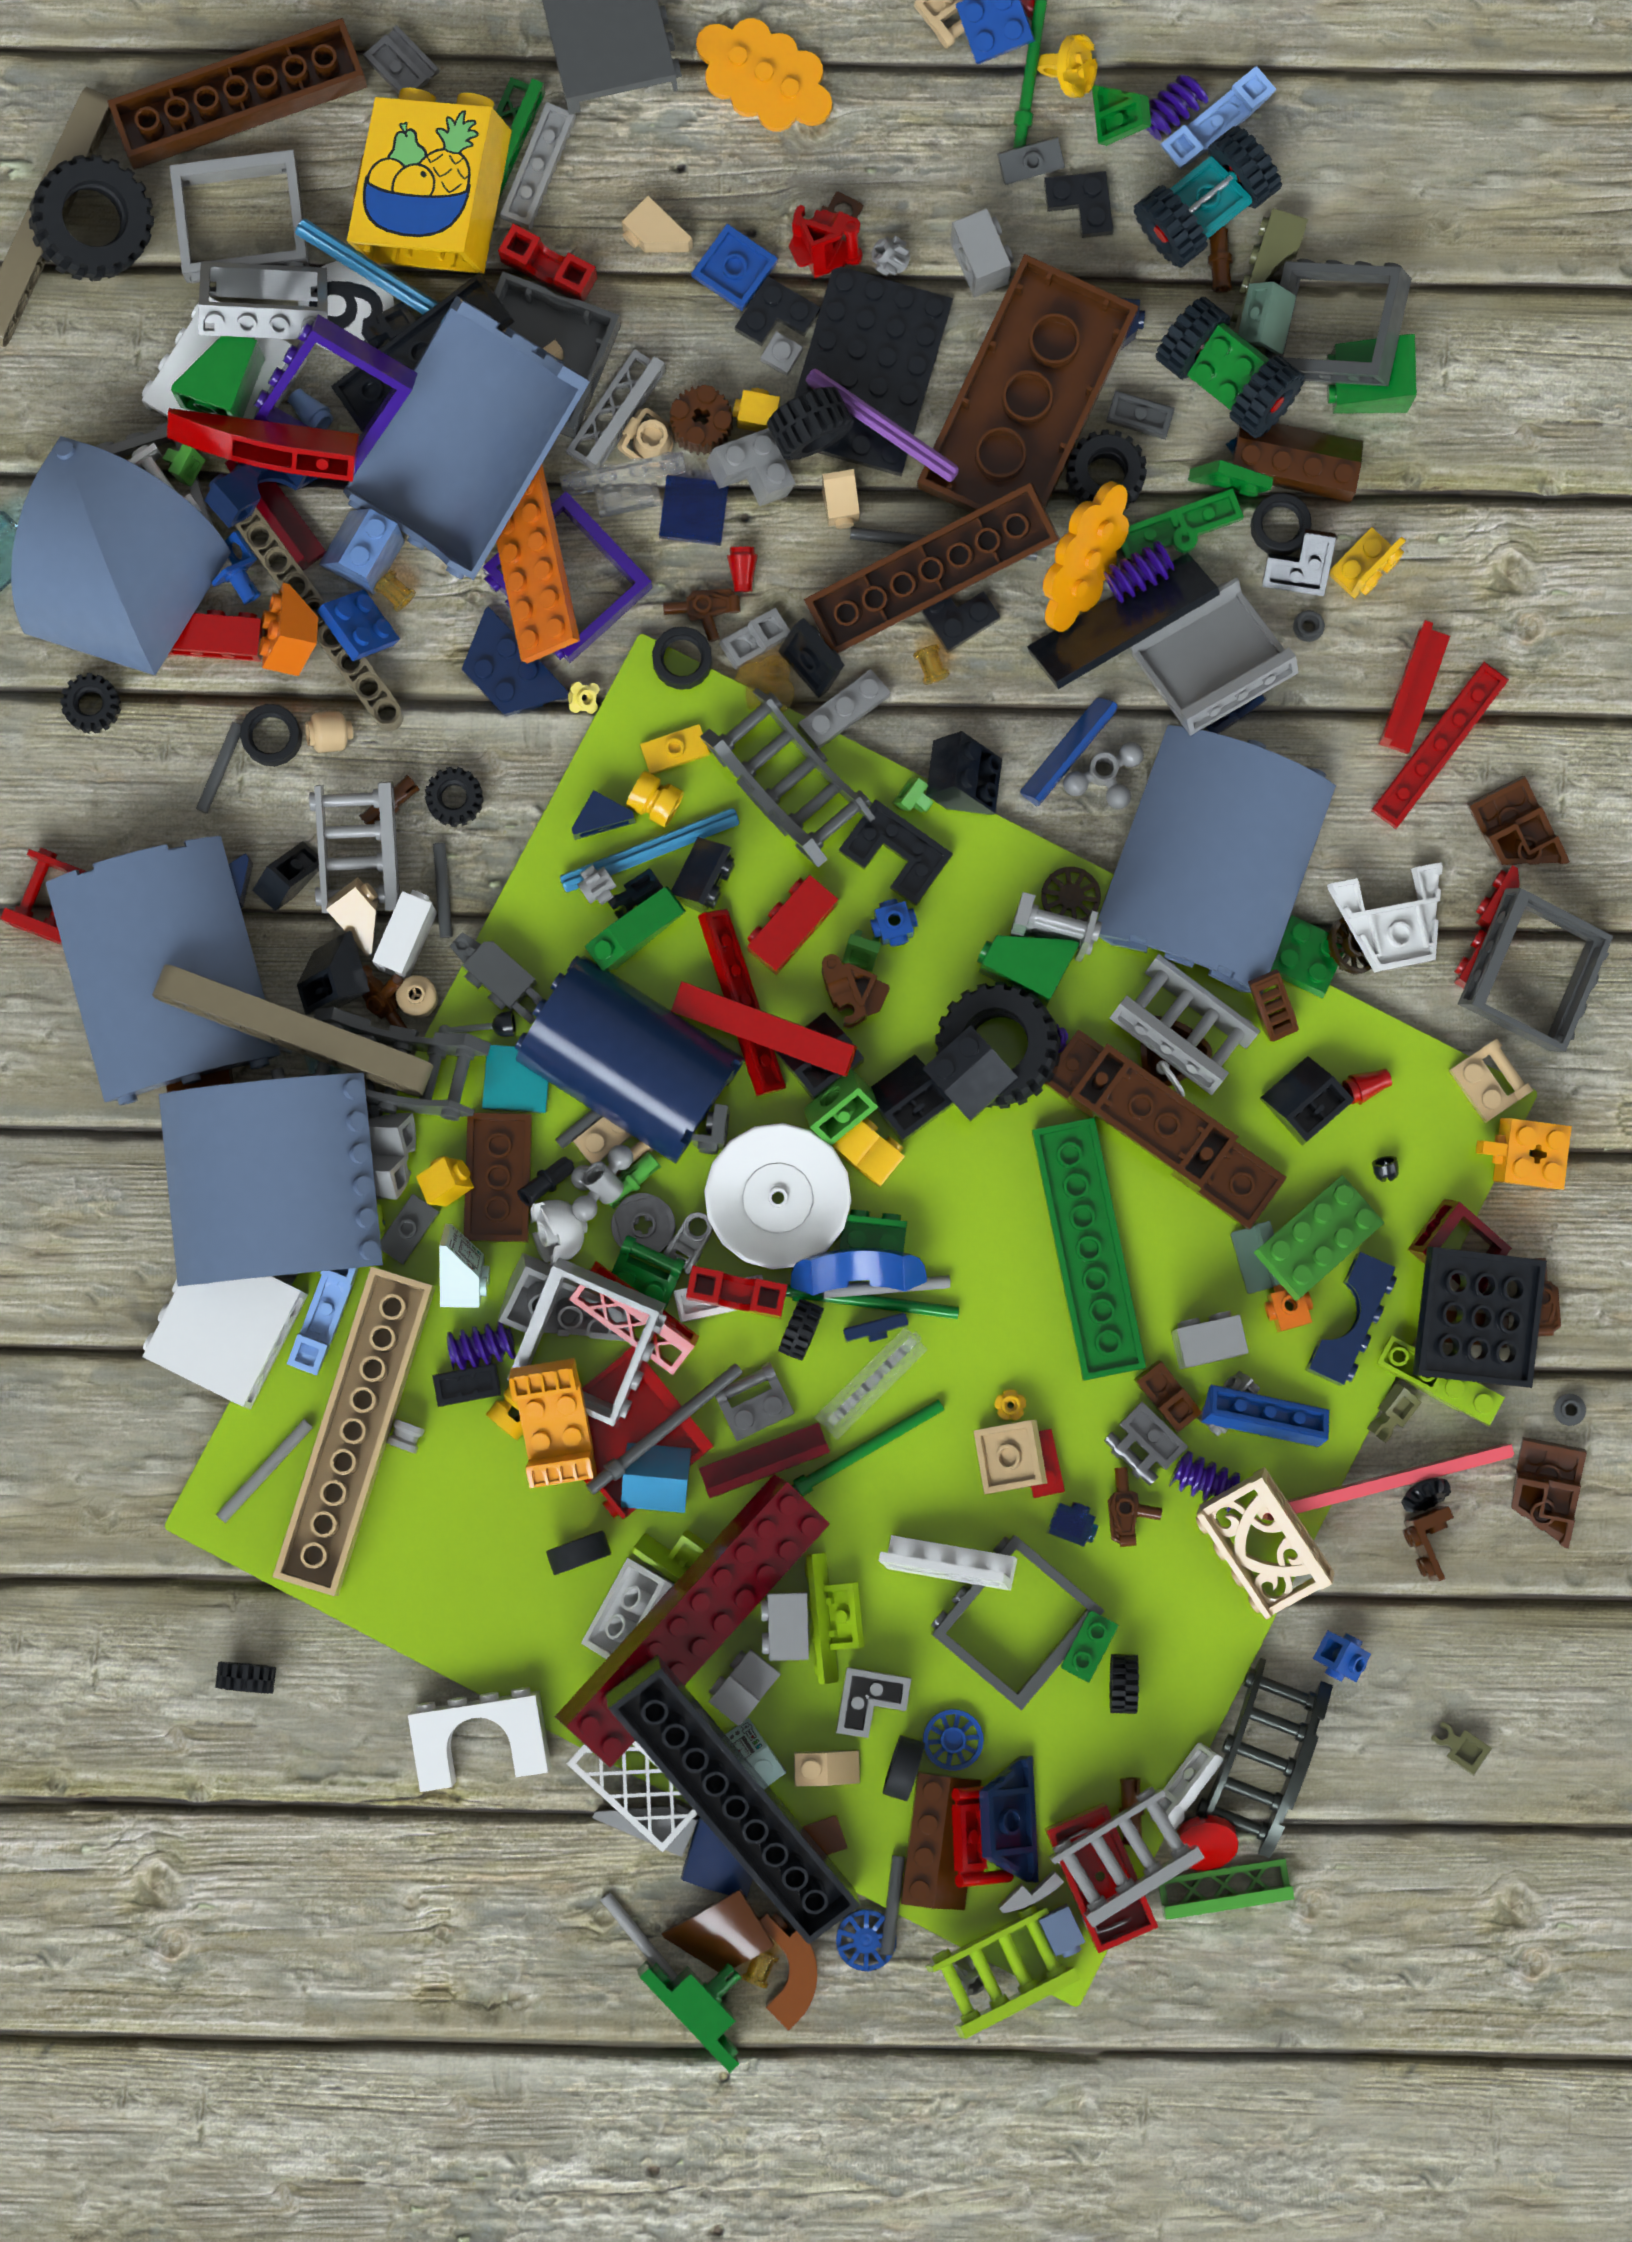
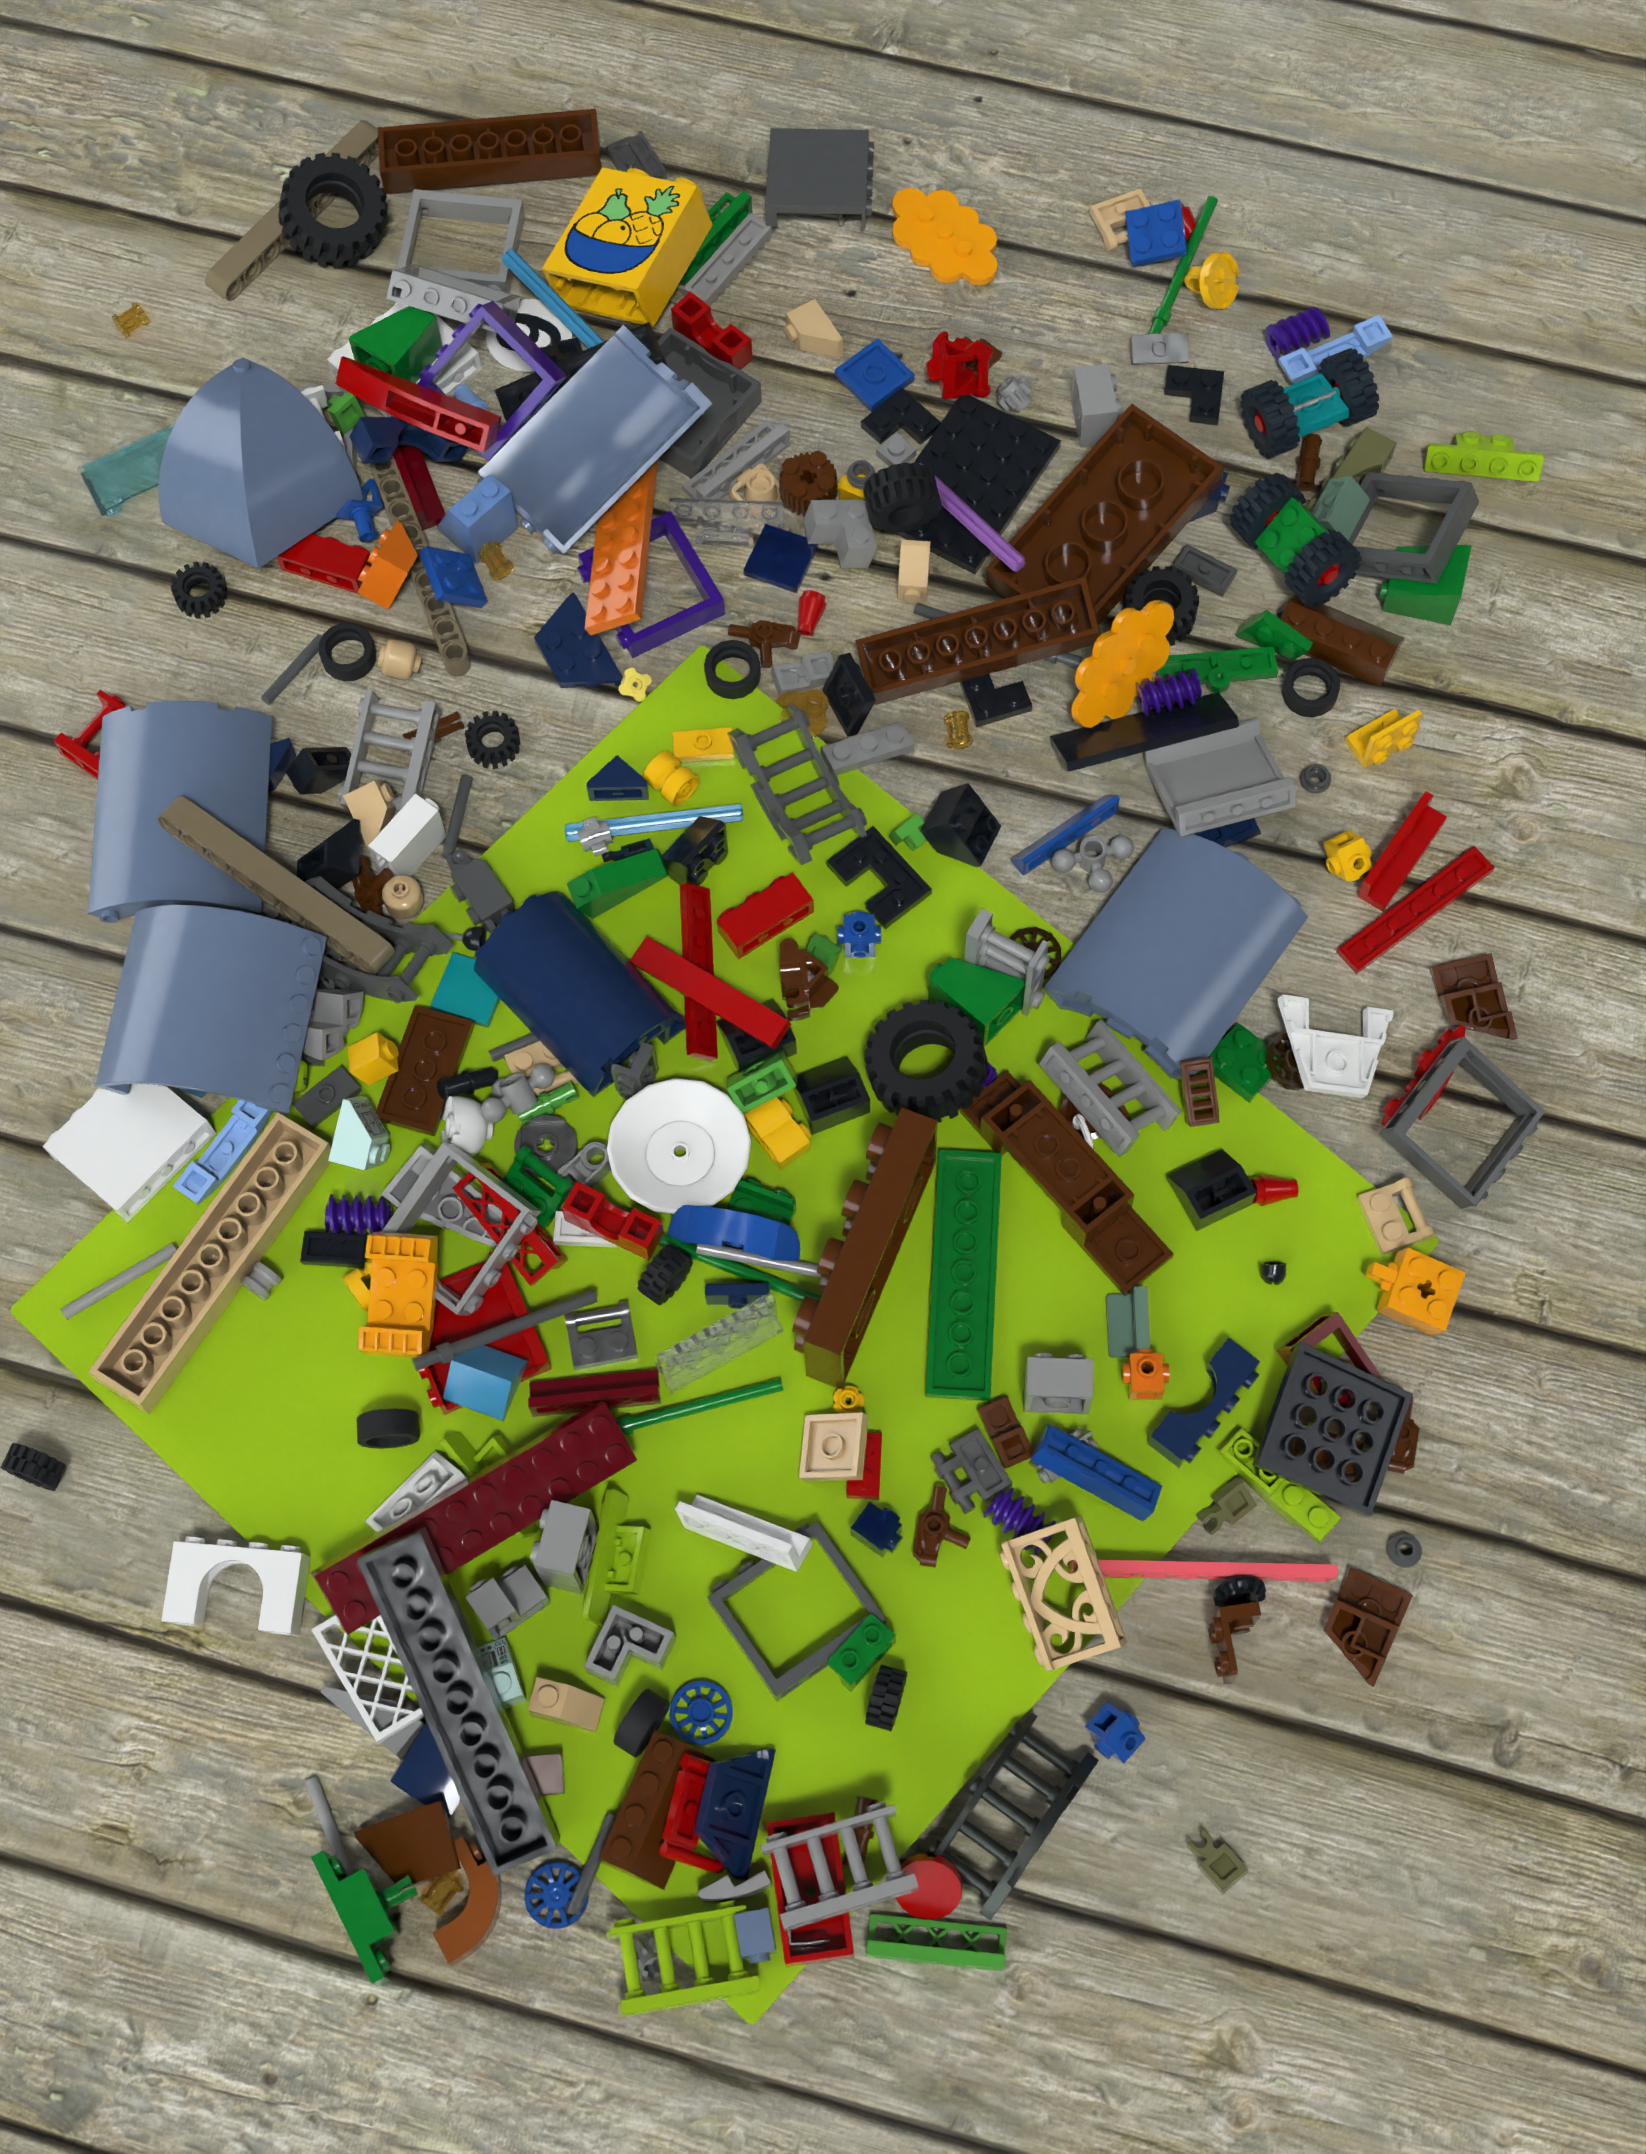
camera: 20 degrees right, 15 degrees down
black slope [923,1025,1018,1122] -> none
green wing [1092,85,1152,146] -> none
white hinge [1150,1742,1224,1830] -> none
bright green plate [1253,1175,1384,1301] -> none
plate [1262,529,1336,596] -> none
none -> reddish brown plate [792,1107,938,1389]
none -> dark grey plate [847,460,876,489]
none -> yellow brick [1323,830,1373,882]
none -> lime bracket [1424,431,1544,482]

